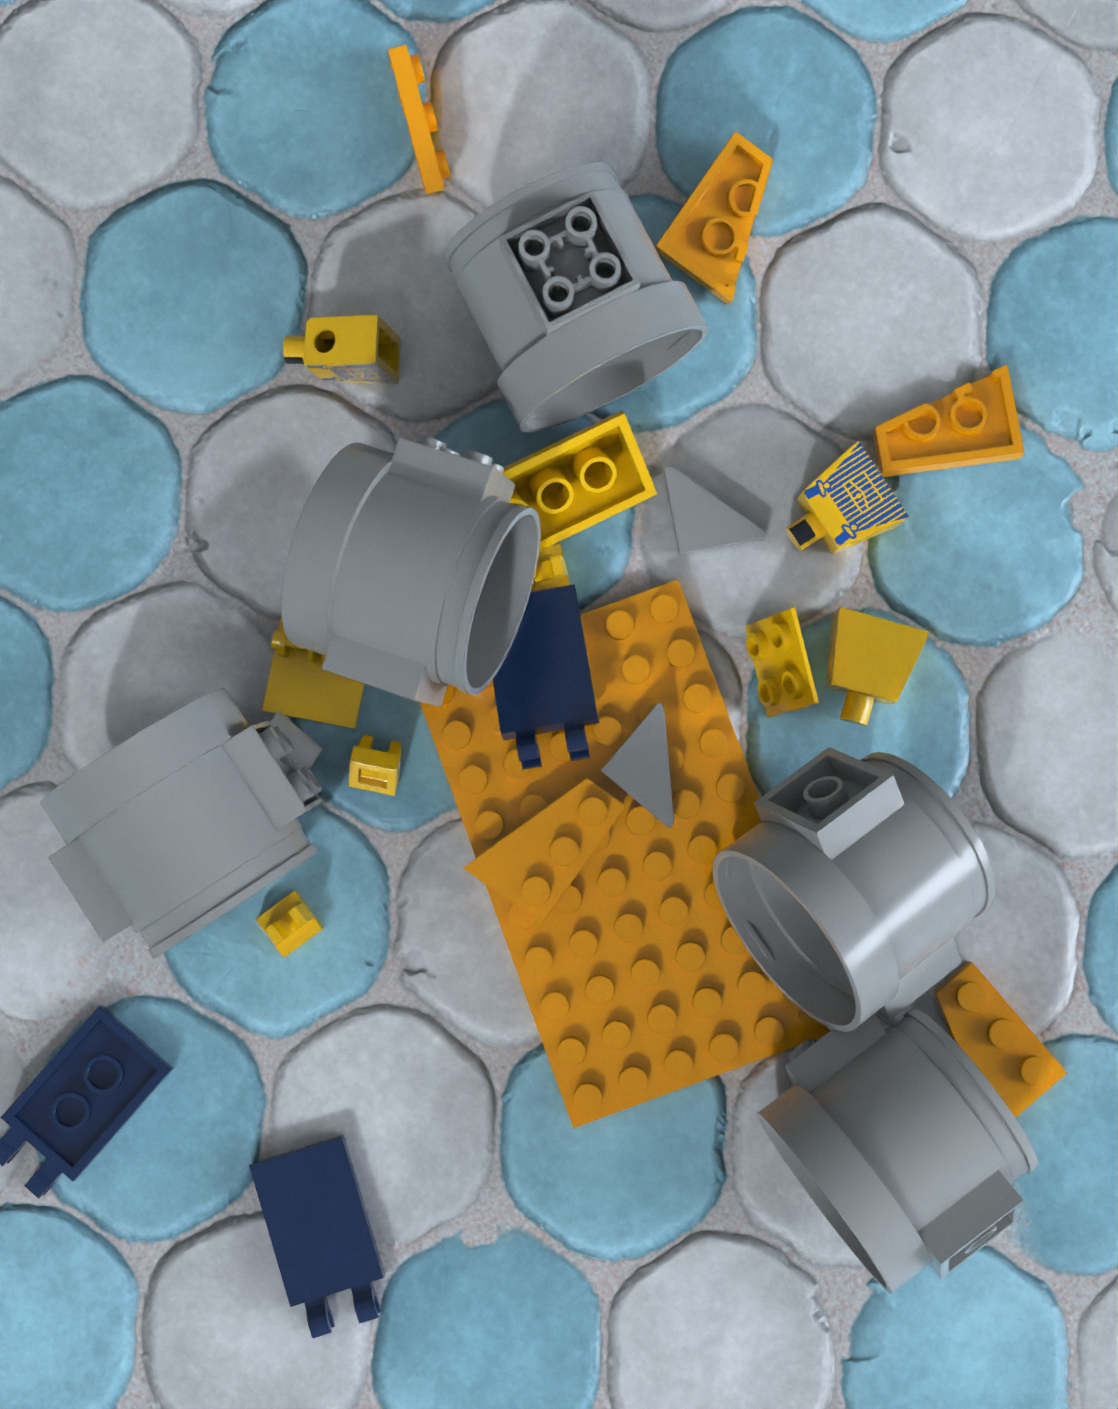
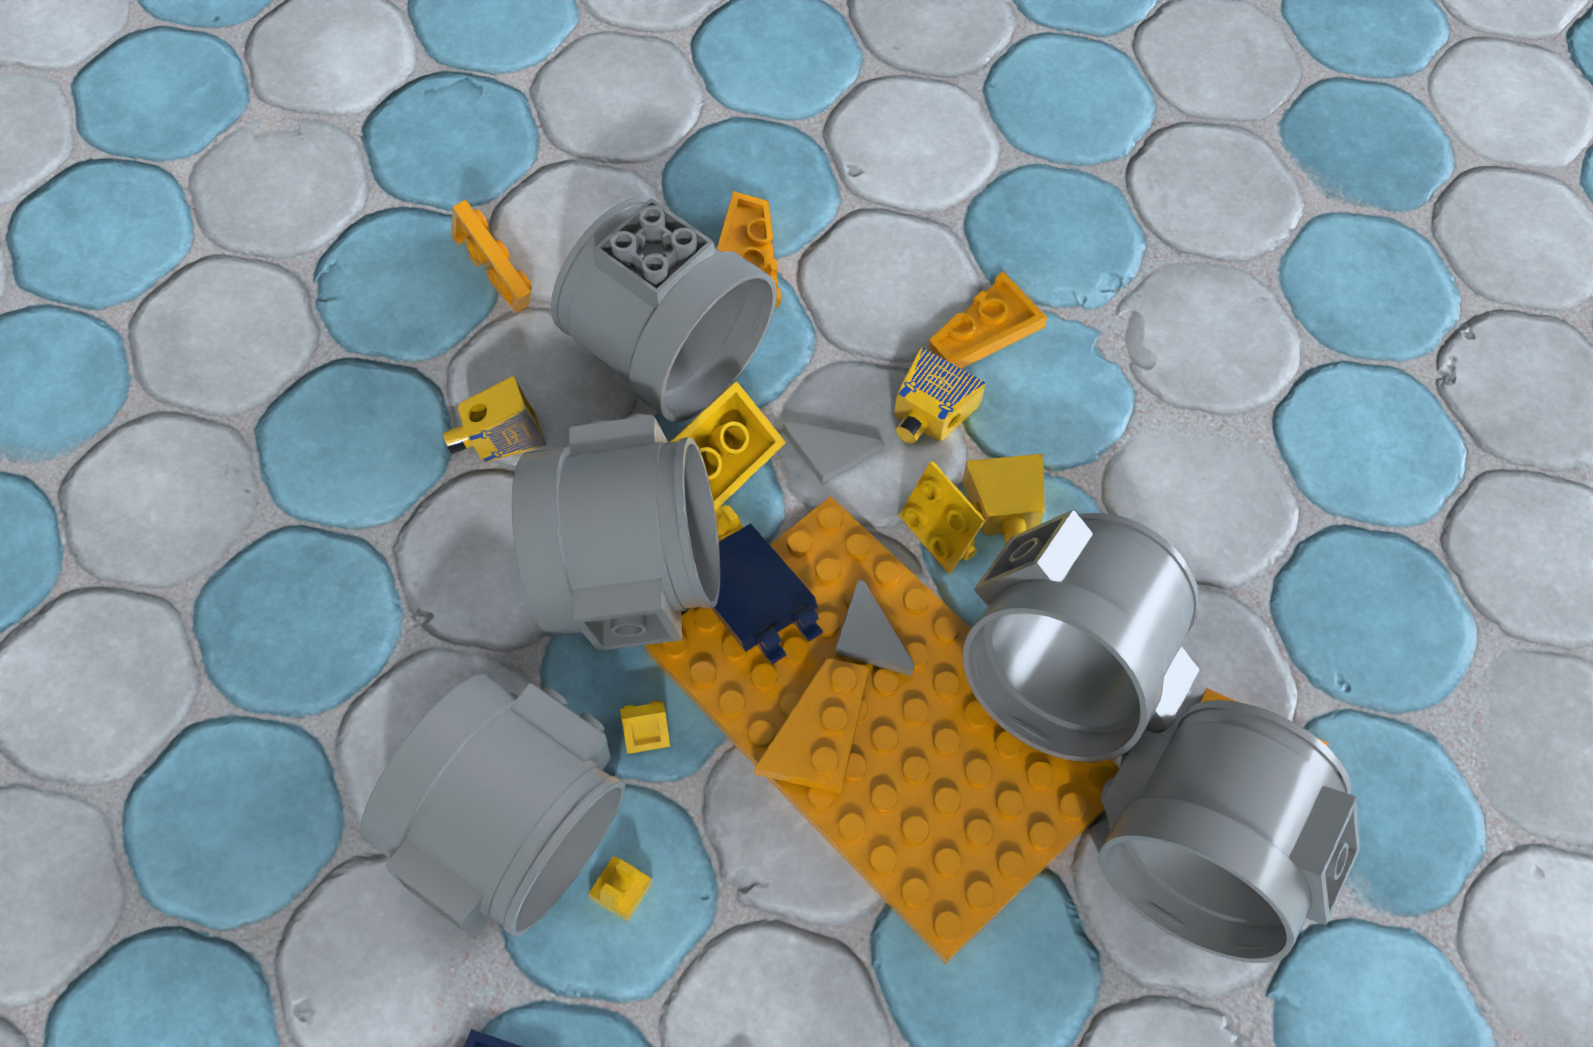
camera: 25 degrees left, 25 degrees down
yellow hinge [262,618,365,729] -> none

